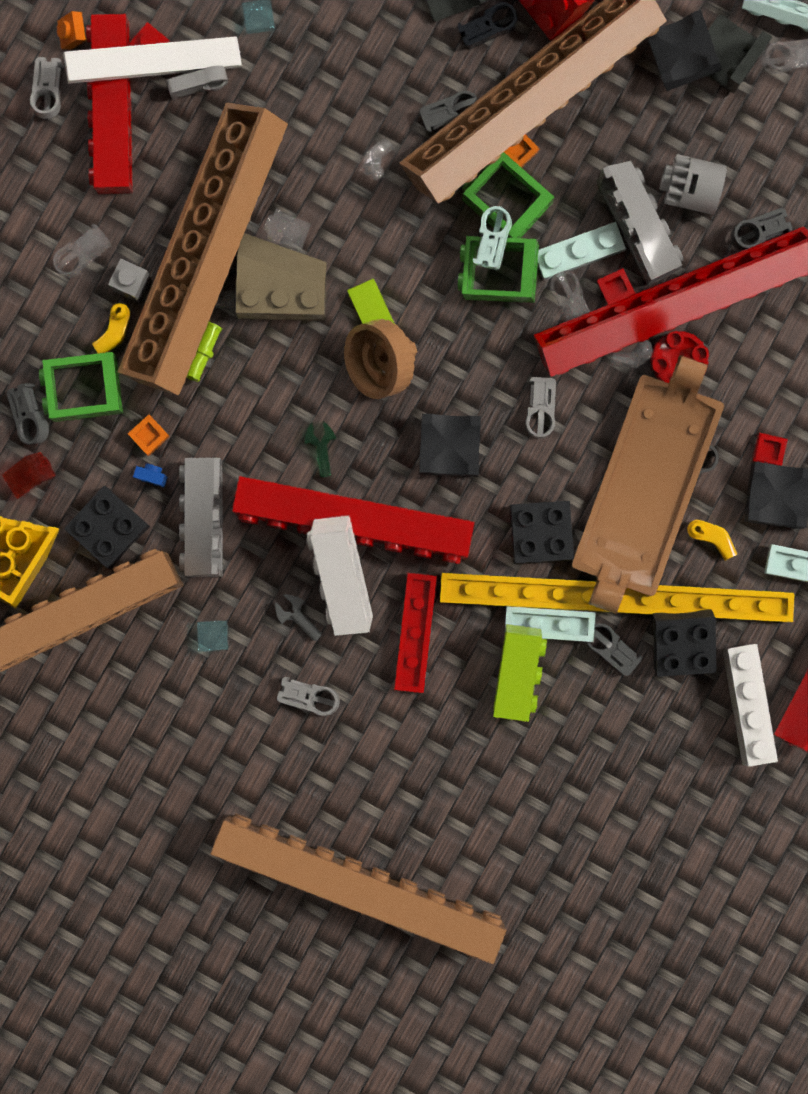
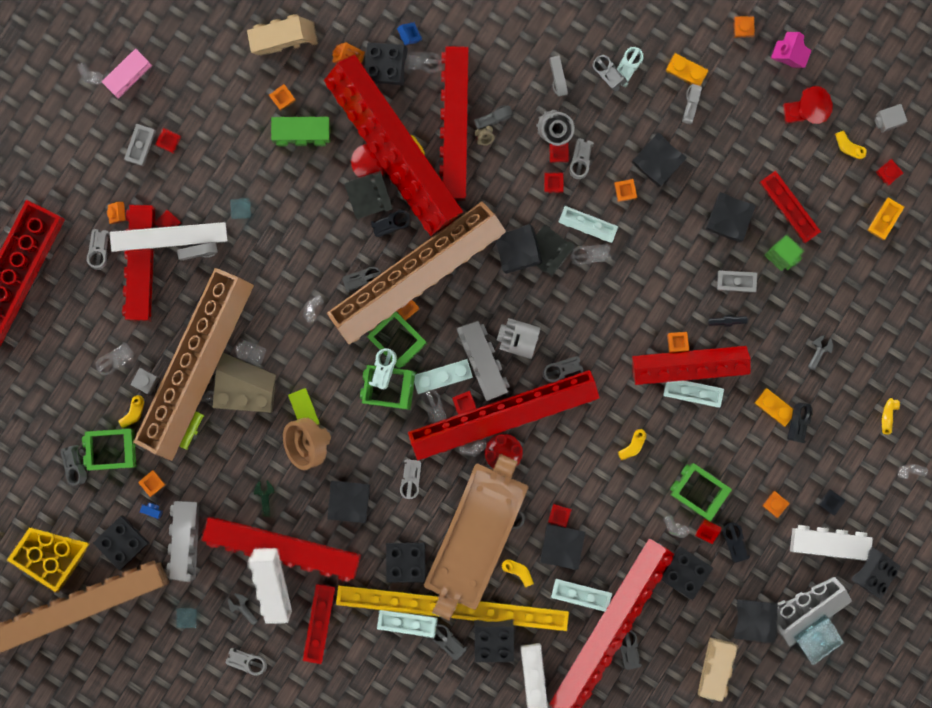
camera: 10 degrees right, 0 degrees up
clear red bracket [2,452,56,499] -> none
lime brick [493,624,547,722] -> none

